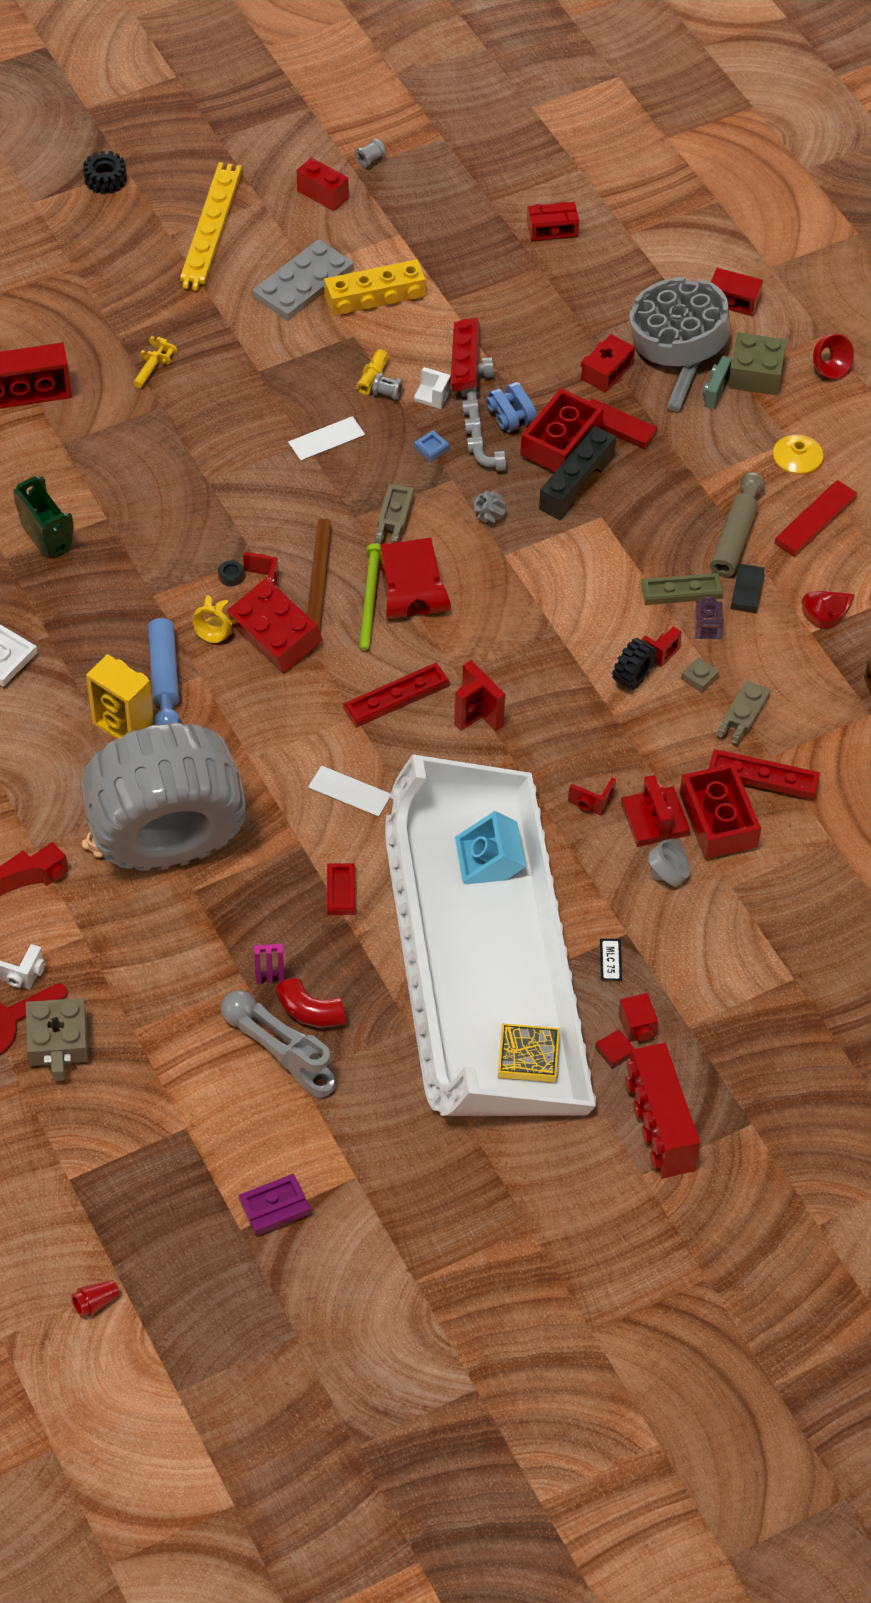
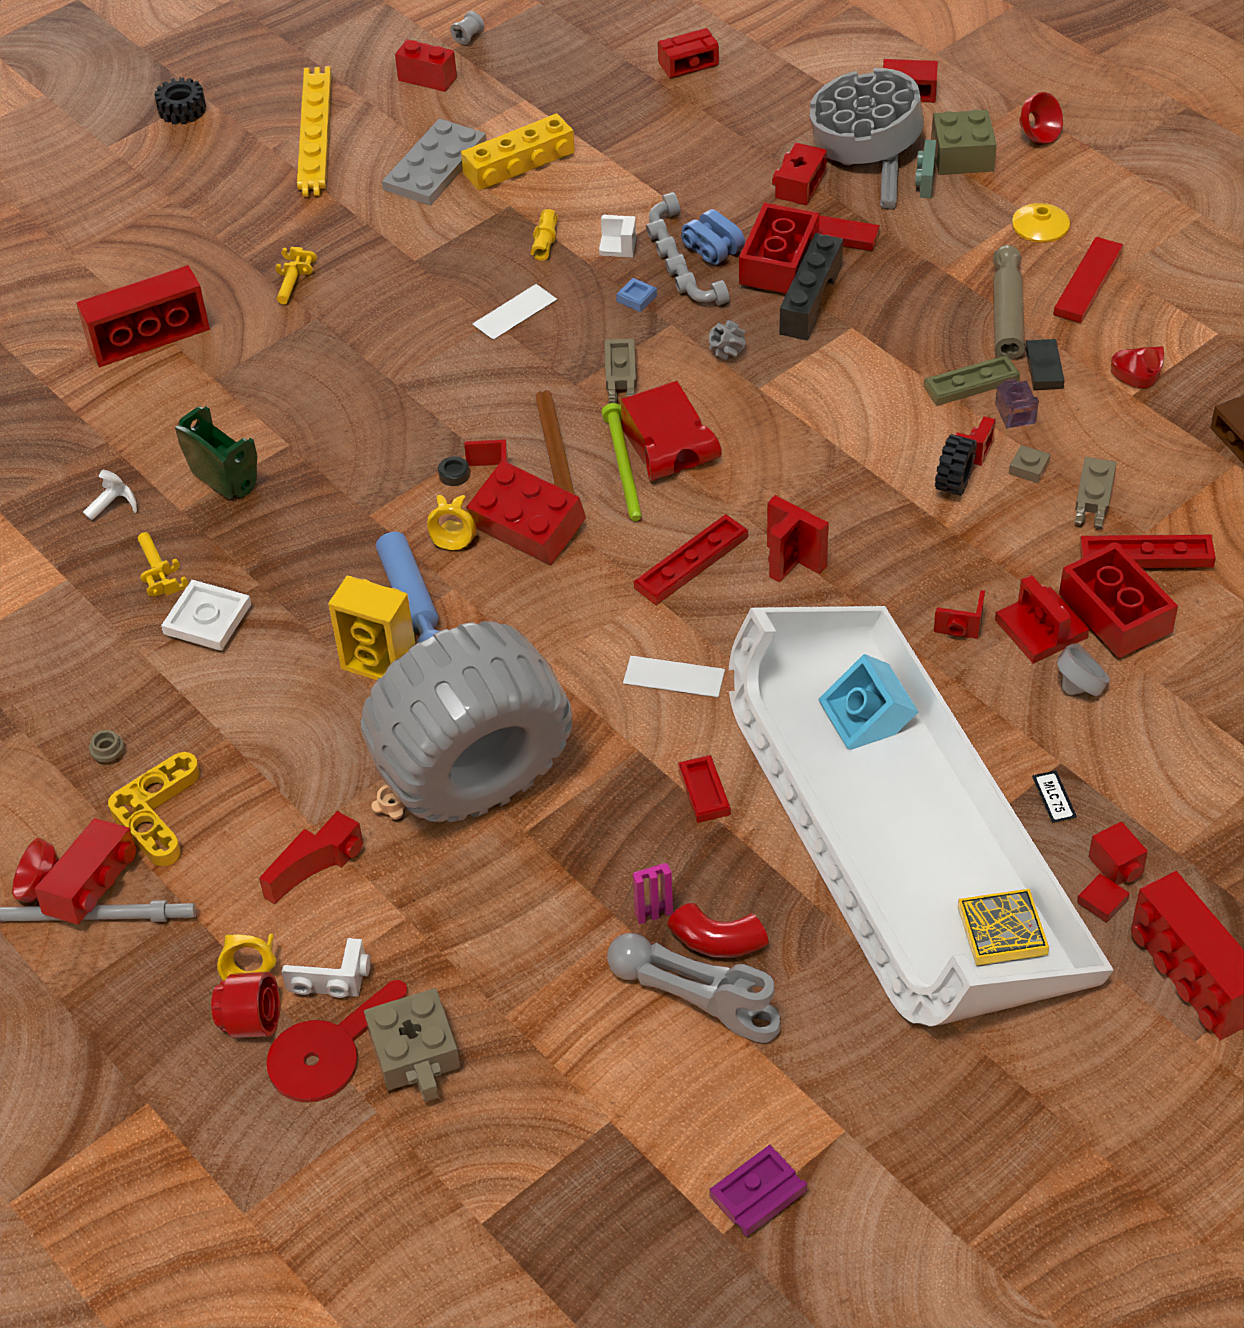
camera: 10 degrees left, 5 degrees down
light grey bush [372,373,403,400] -> none
red plate [450,317,480,392] -> none

